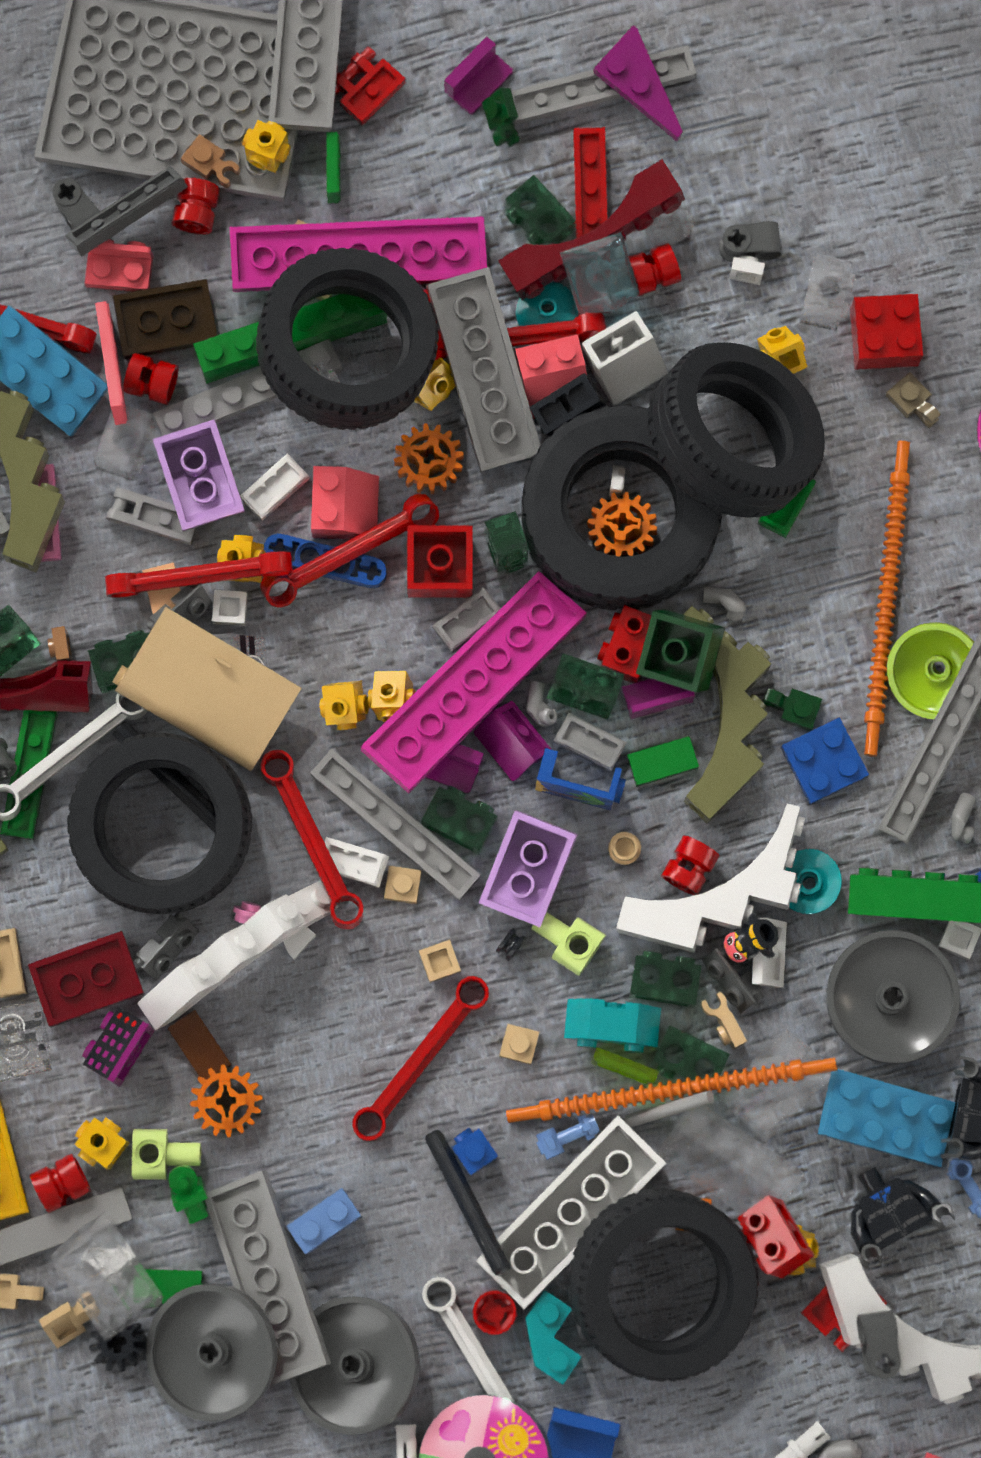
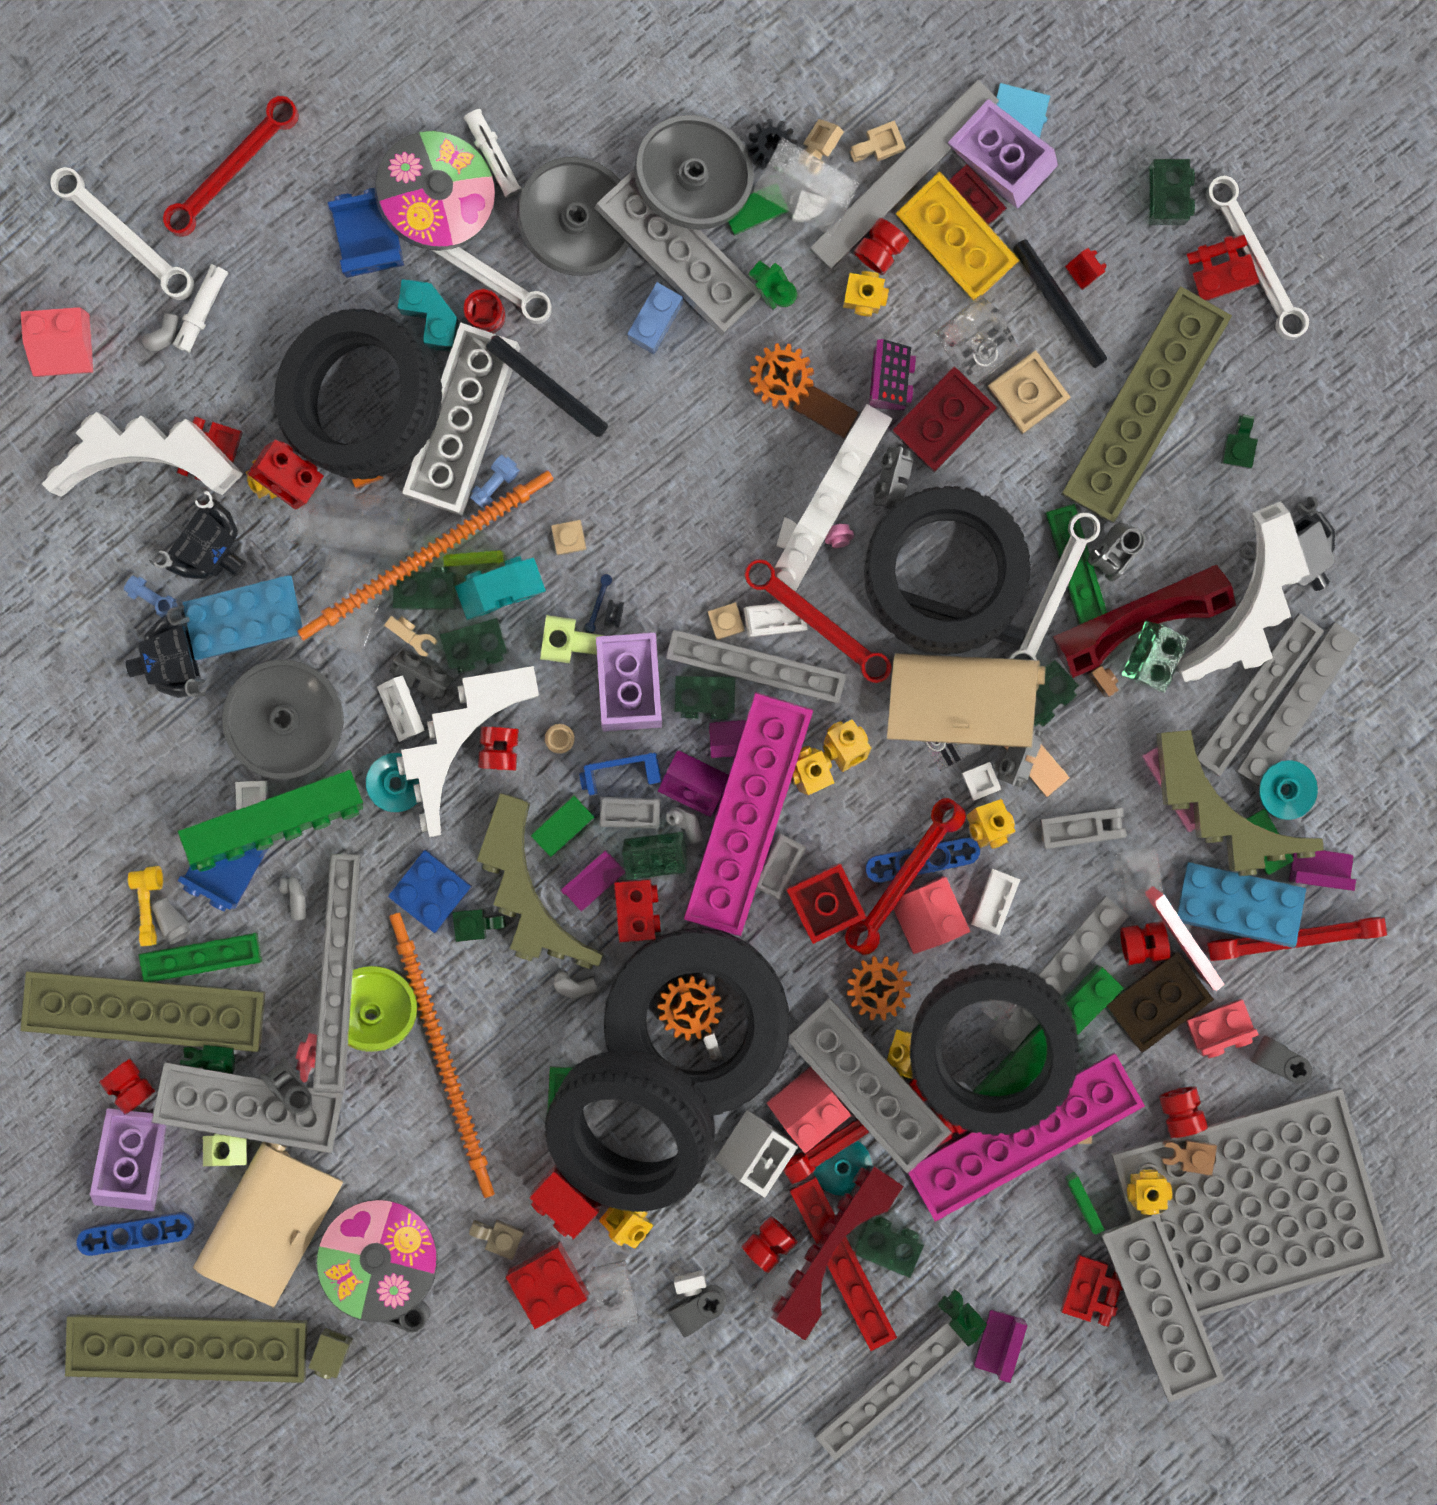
camera: 150 degrees right, 10 degrees up
dark grey tile [65,166,188,257] -> none
red piece [105,551,293,598] -> none
yellowish green piece [132,1129,201,1180] -> none
lavender slope [153,419,245,531] -> none
red piece [352,976,489,1142] -> none
tan plate [419,940,461,983] -> none
blue brick [452,1127,498,1177] -> none
clear green brick [484,511,529,573] -> none
black brick [529,373,607,437] -> none
clear light blue slope [560,232,639,313] -> none
magenta wing [593,25,683,142] -> none
light grey bar [625,1090,714,1128] -> none
dark green brick [636,609,725,693] -> none
black animal [724,913,778,963] -> none
dark grey piece [857,1310,901,1379] -> none
none -> red brick [529,1165,601,1240]
none -> dark blue hinge [584,574,612,633]

